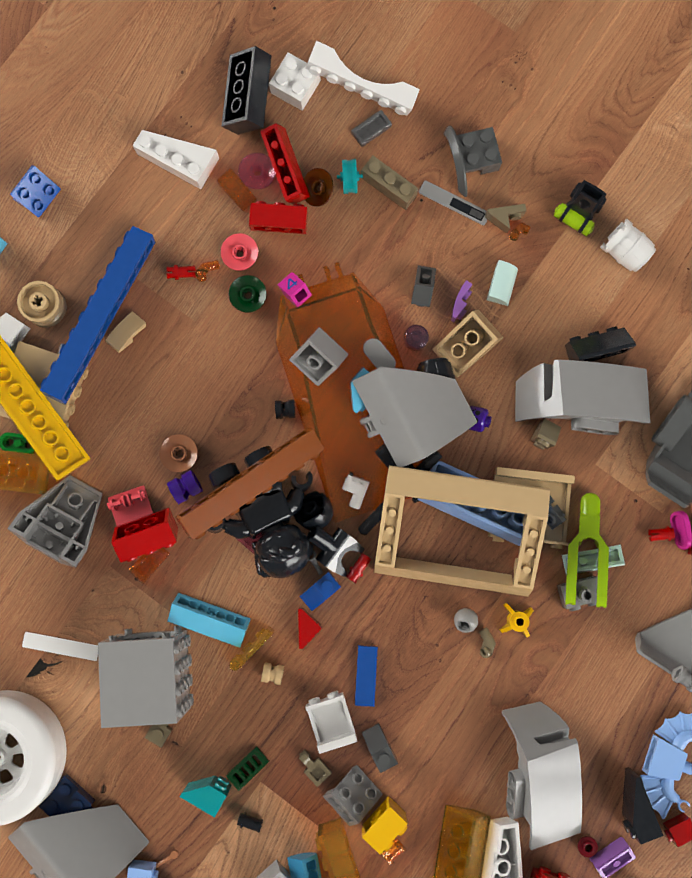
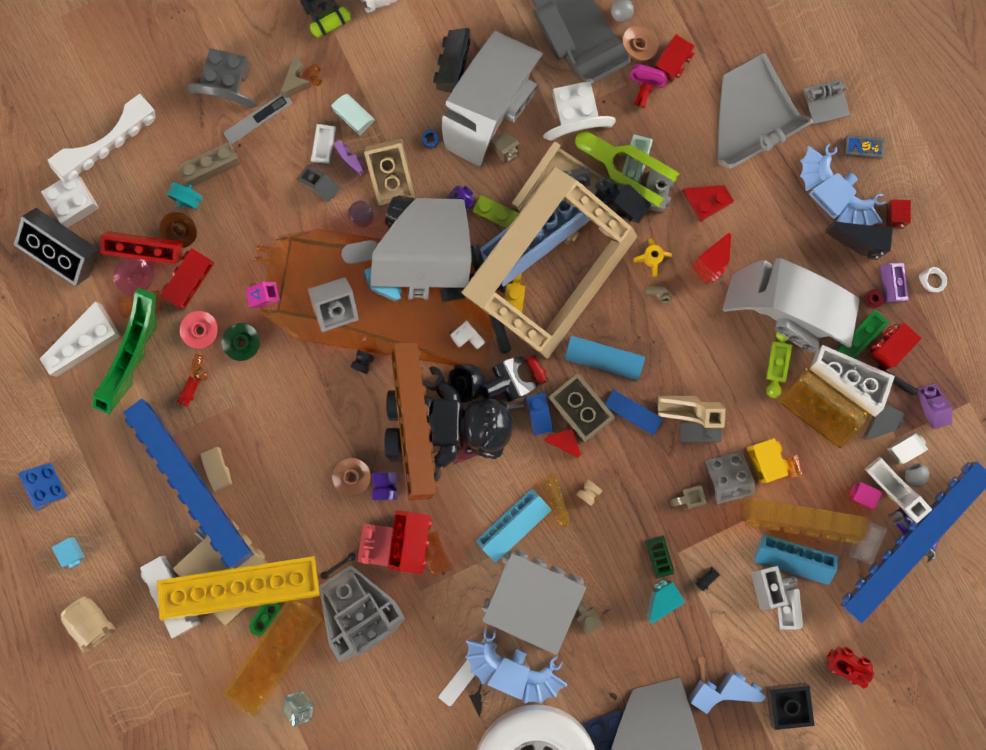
camera: 60 degrees left, 0 degrees up
tan wheel [17,281,67,328] -> none
white panel [305,691,357,754] -> none
flat silver tile [351,110,392,147] -> none
light grey piece [454,608,478,633] -> none
none -> green arch [92,288,157,415]
none -> white tile [311,124,336,165]
none -> black hinge [321,553,355,579]
none -> blue bush [422,130,439,148]
none -> light blue torso [465,628,567,704]
none -> lime plate [472,195,519,229]
none -> yellow plate [505,273,526,313]
none -> white piece [543,81,616,141]
none -> dark tan brick [547,373,615,443]
none -> dark azure brick [564,336,645,381]
none -> black hinge [594,177,651,223]
none -> tan arch [657,396,726,428]
none -> red wing [682,185,734,221]
none -> red slope [691,232,732,284]
none -> lime plate [765,331,792,398]
none -> green plate [836,309,889,359]

